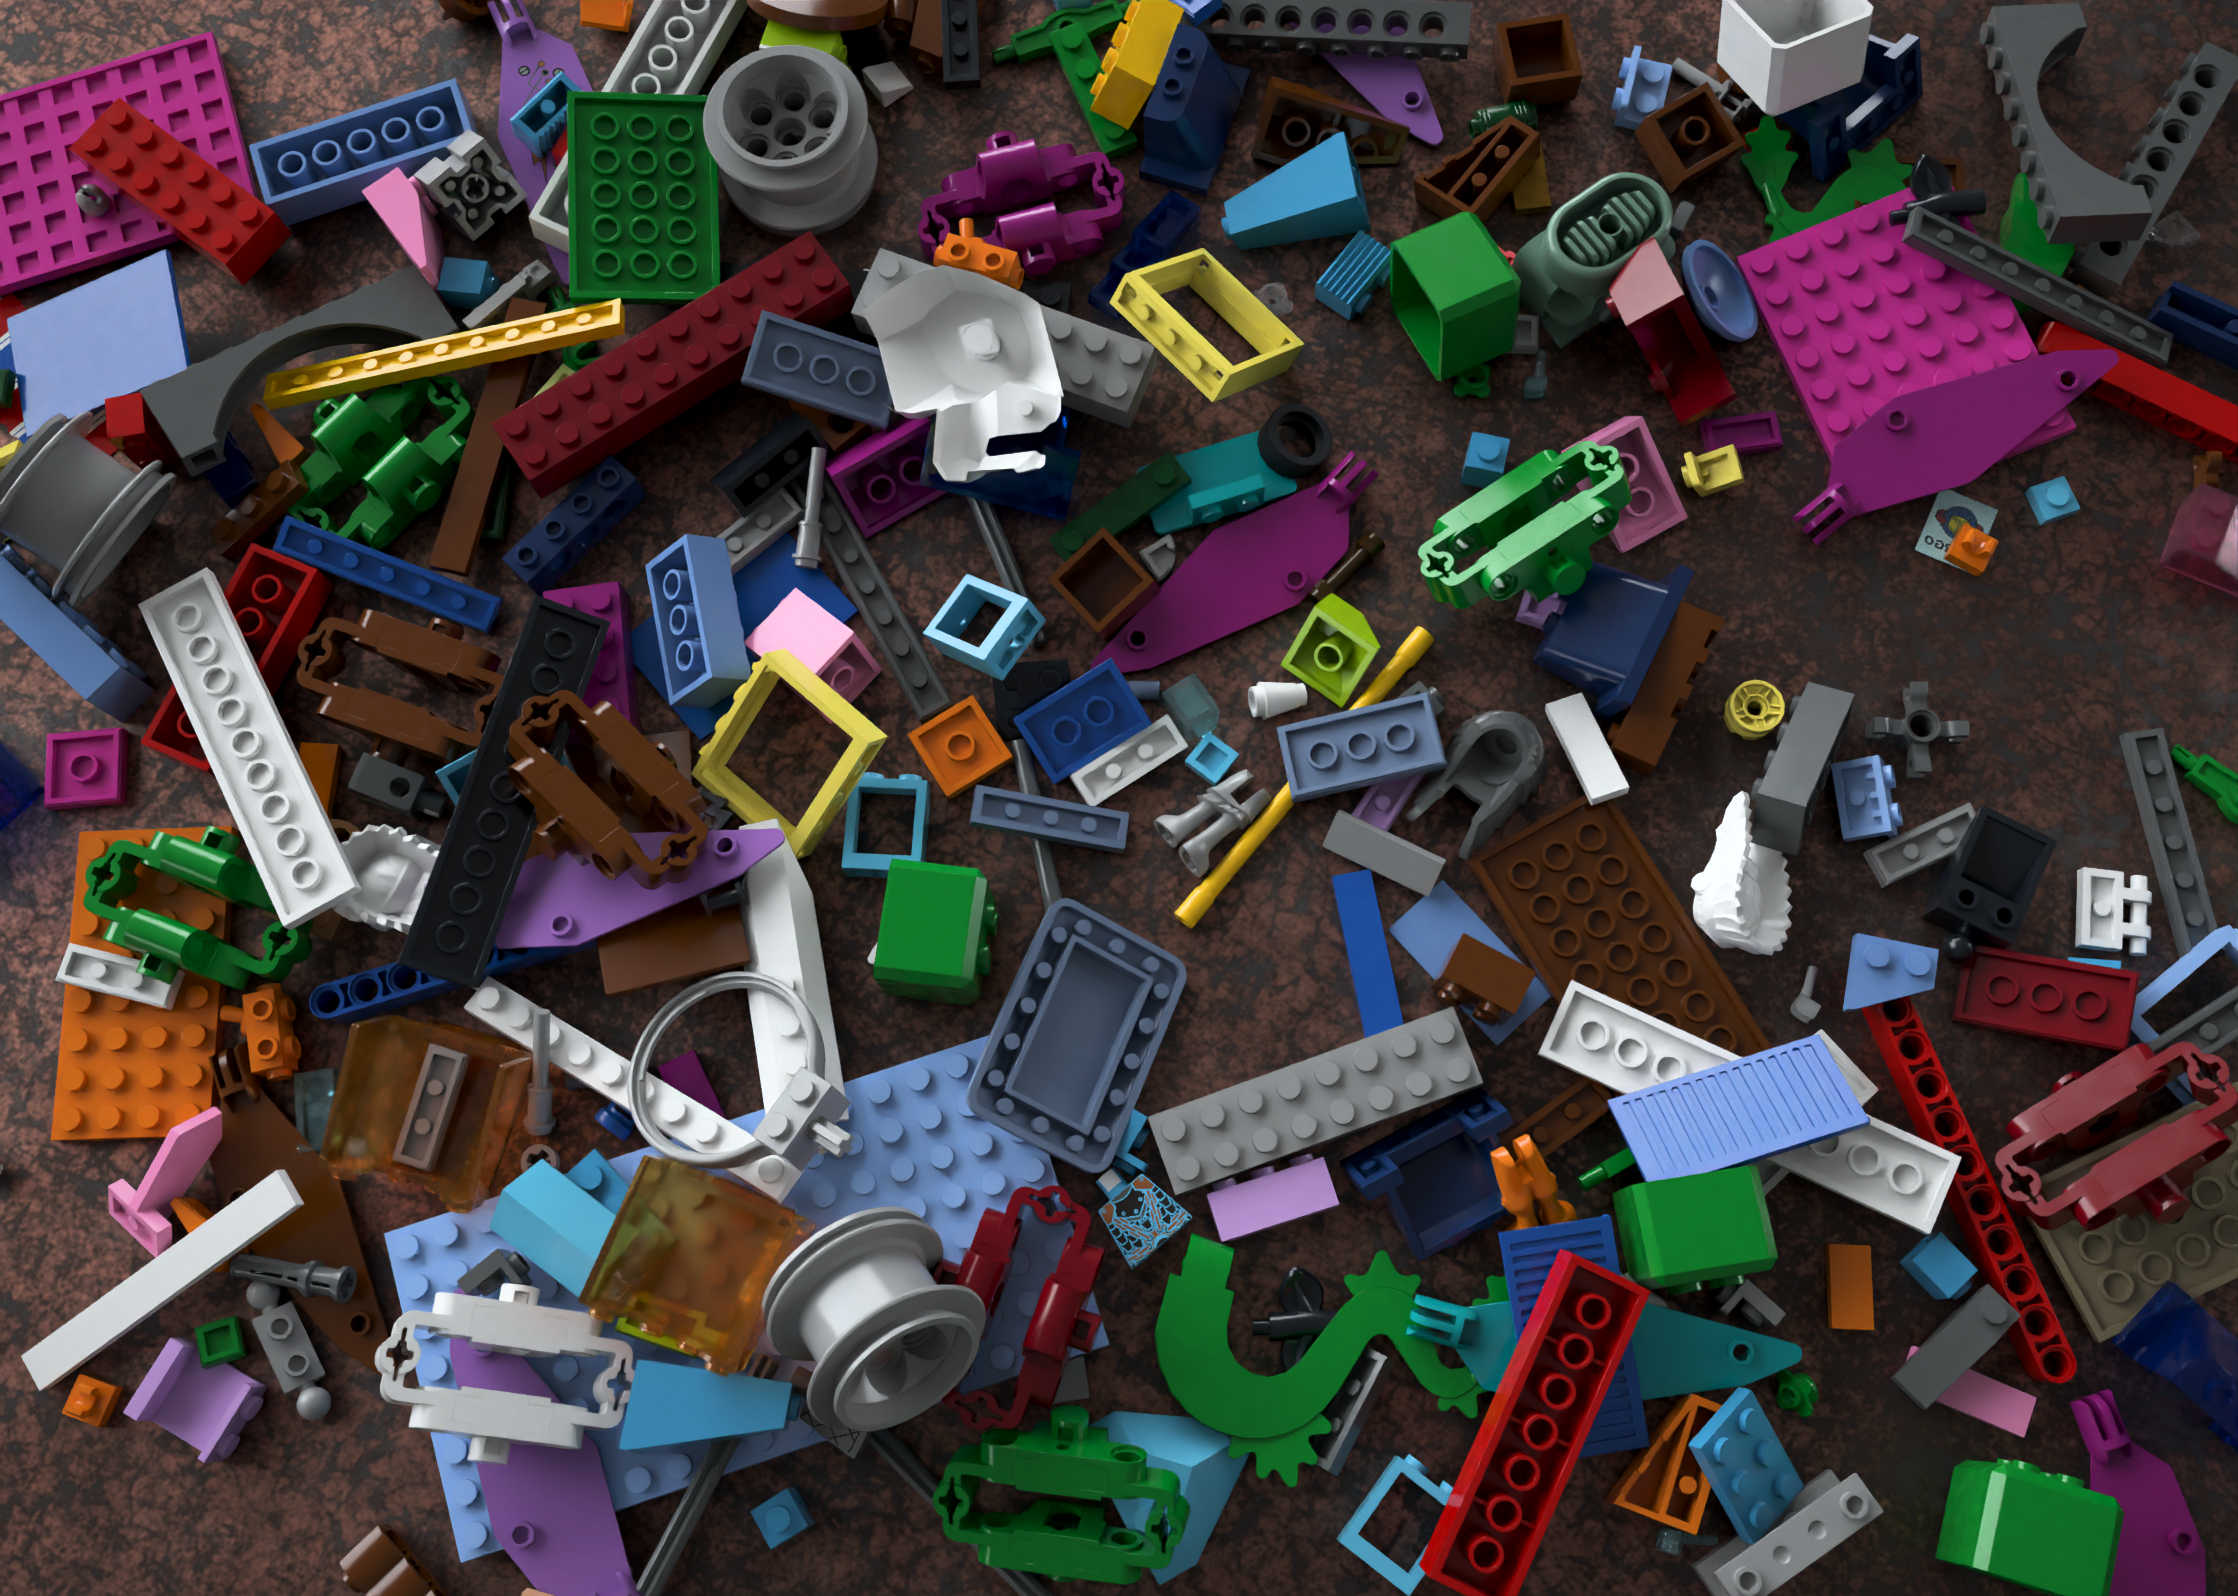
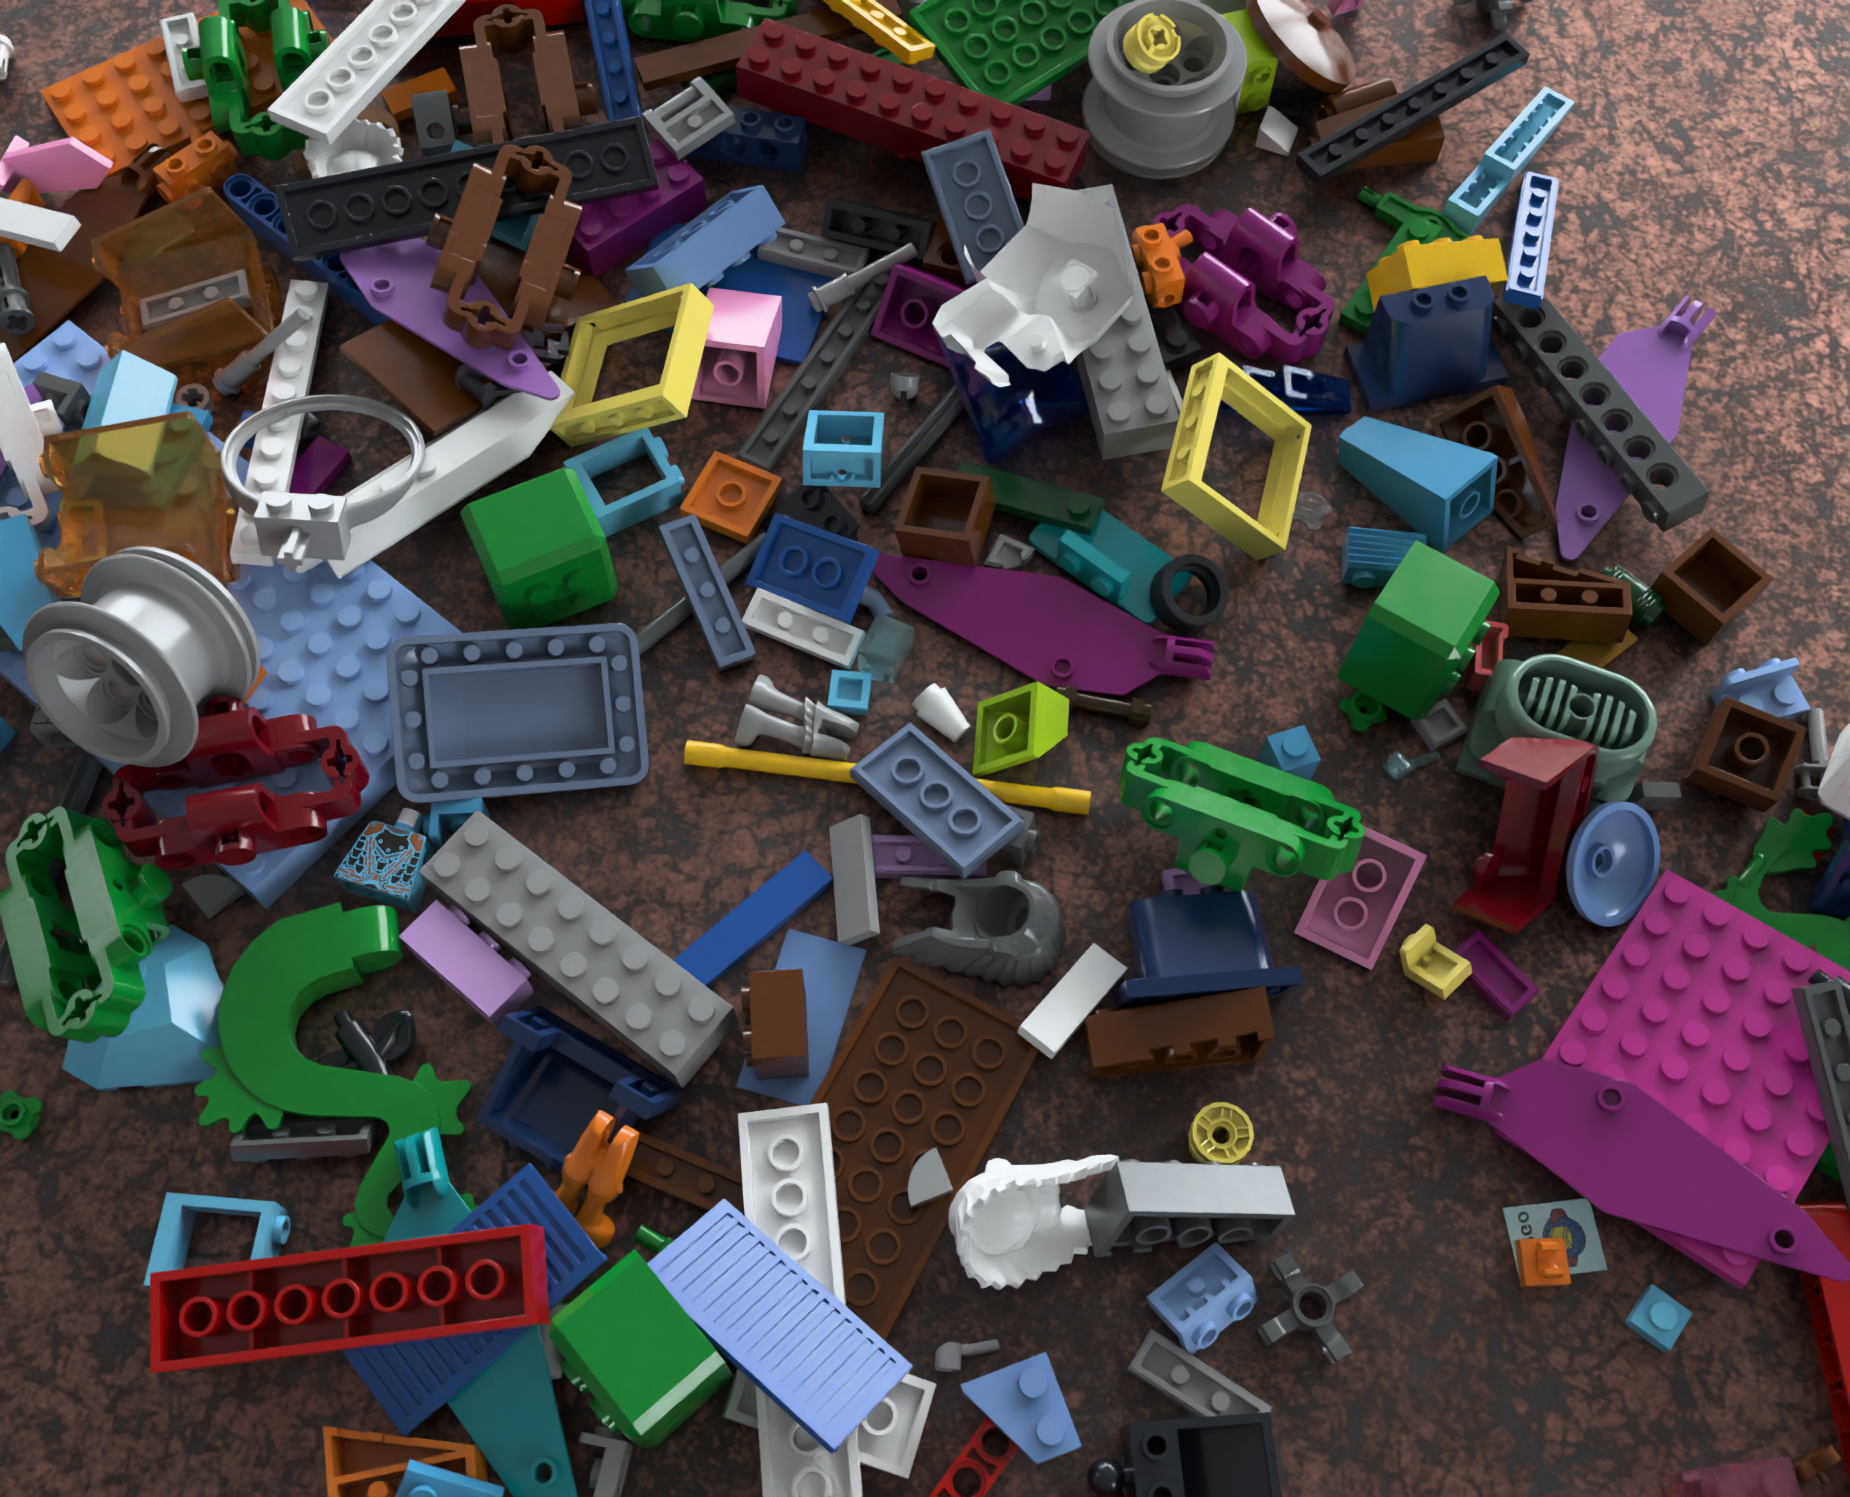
camera: 50 degrees right, 10 degrees down
none -> light grey plate [641,77,735,160]
none -> light grey hinge [890,373,920,400]
none -> light grey tile [908,1148,953,1209]
none -> light yellow wheel [1123,13,1181,74]

